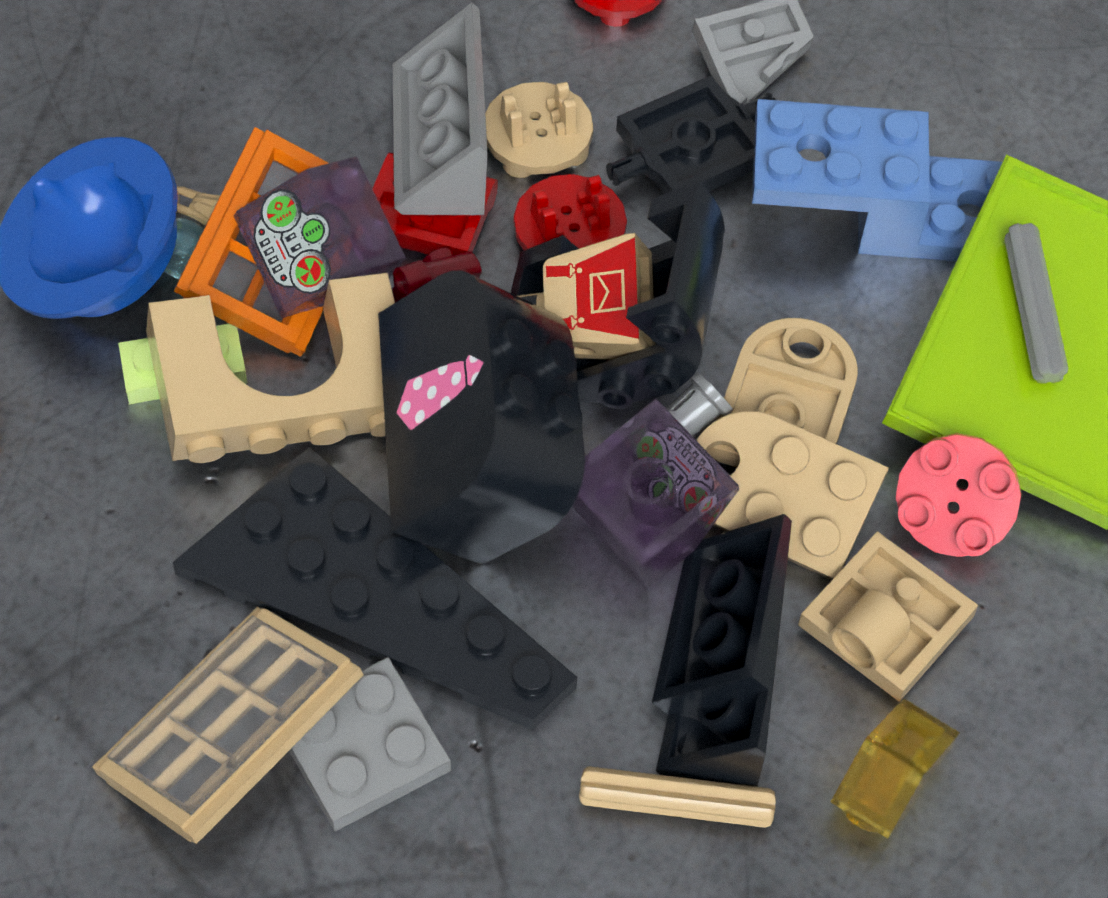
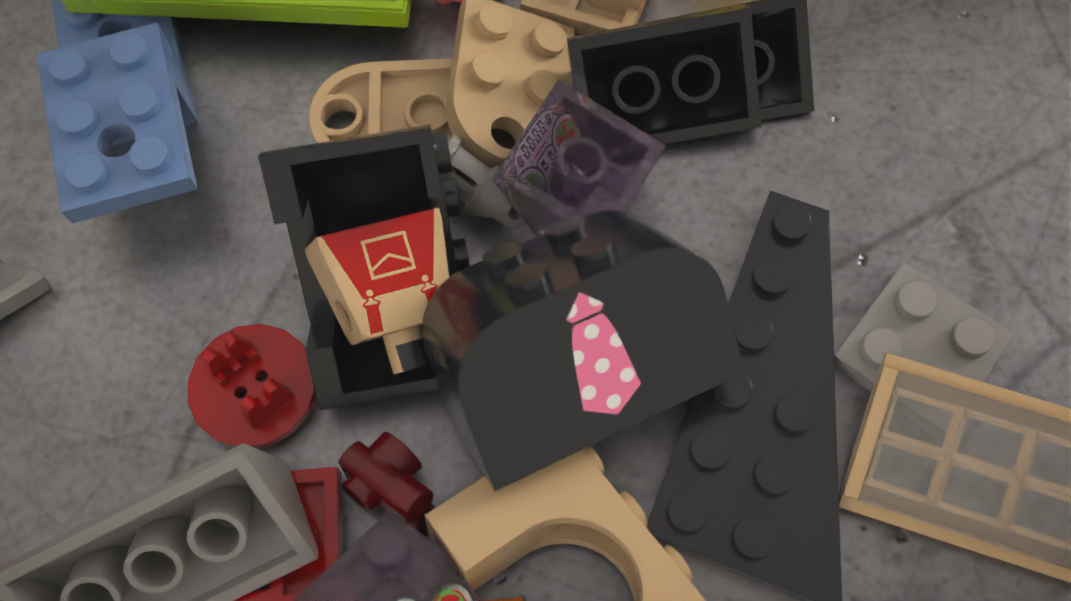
camera: 105 degrees left, 10 degrees up
tan plate [485,82,593,178] -> none
tan axle [579,766,776,828] -> none
black plate [606,75,776,194] -> none

